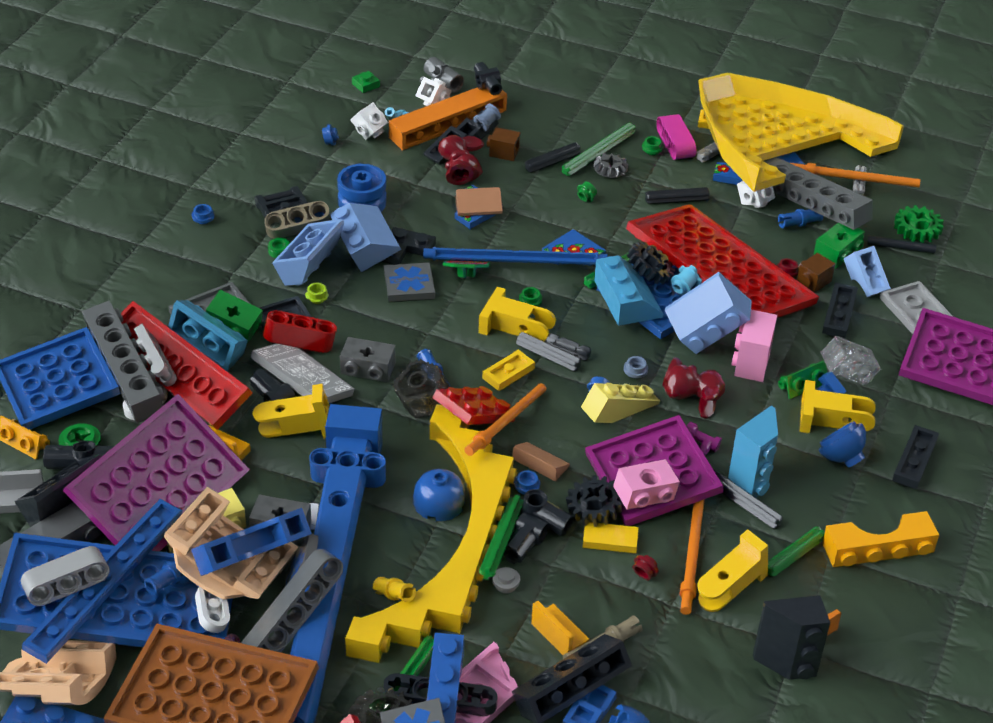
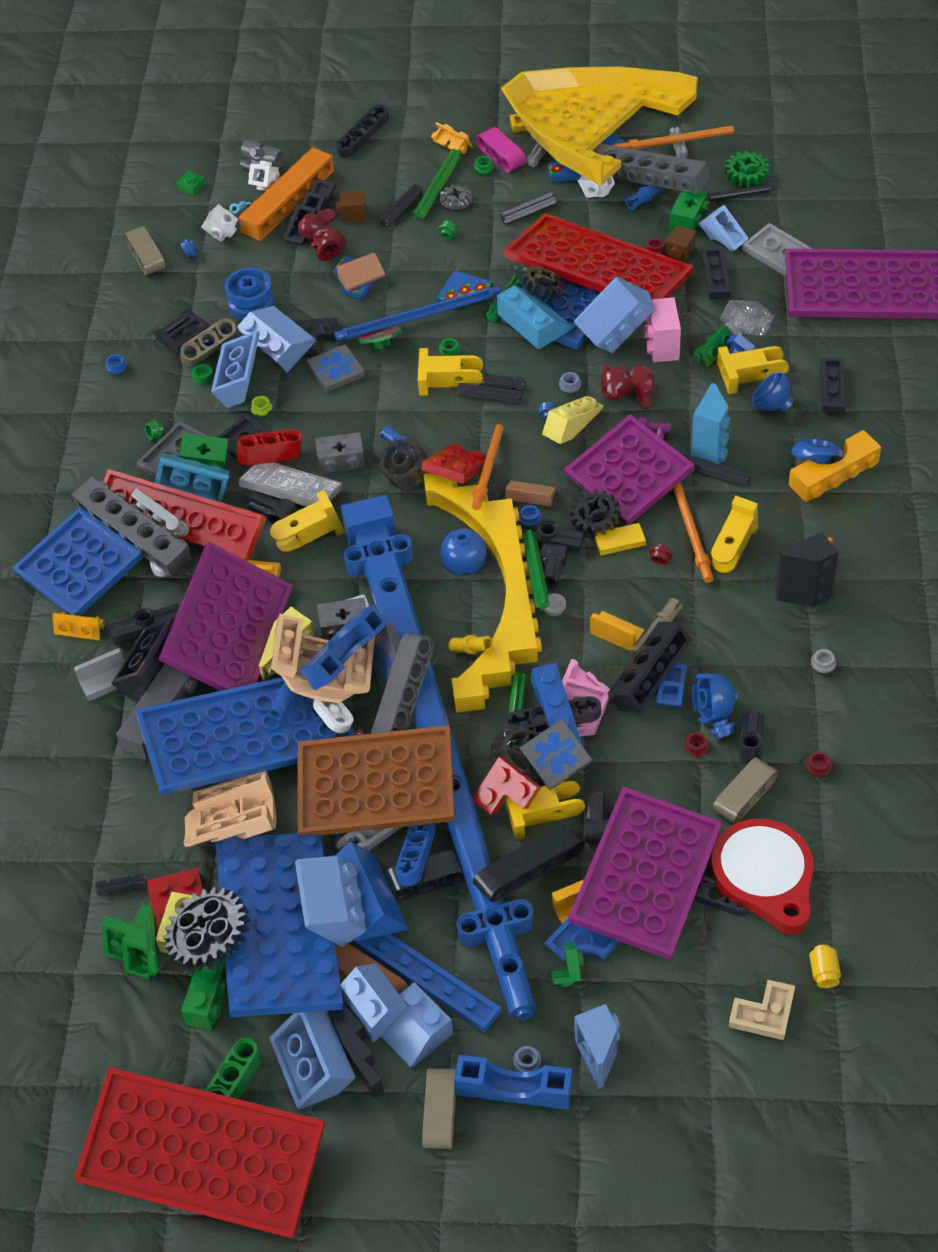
camera: 15 degrees left, 10 degrees up
light grey beam [21,546,109,606] -> none
blue tile [22,499,183,664] -> none
green gear [58,424,101,446] -> none
sand blue bush [473,103,501,132] -> none
black axle [474,62,502,95] -> none
yellow plate [482,349,535,391] -> none
bright pink brick [613,459,680,509] -> none
medium azure brick [671,265,702,295] -> none
green axle [768,526,825,577] -> none
none -> dark tan beam [124,226,166,275]
none -> green plate [145,419,164,441]
none -> black beam [336,105,389,158]
none -> light orange hinge [431,122,473,154]
none -> blue hat [791,439,844,464]

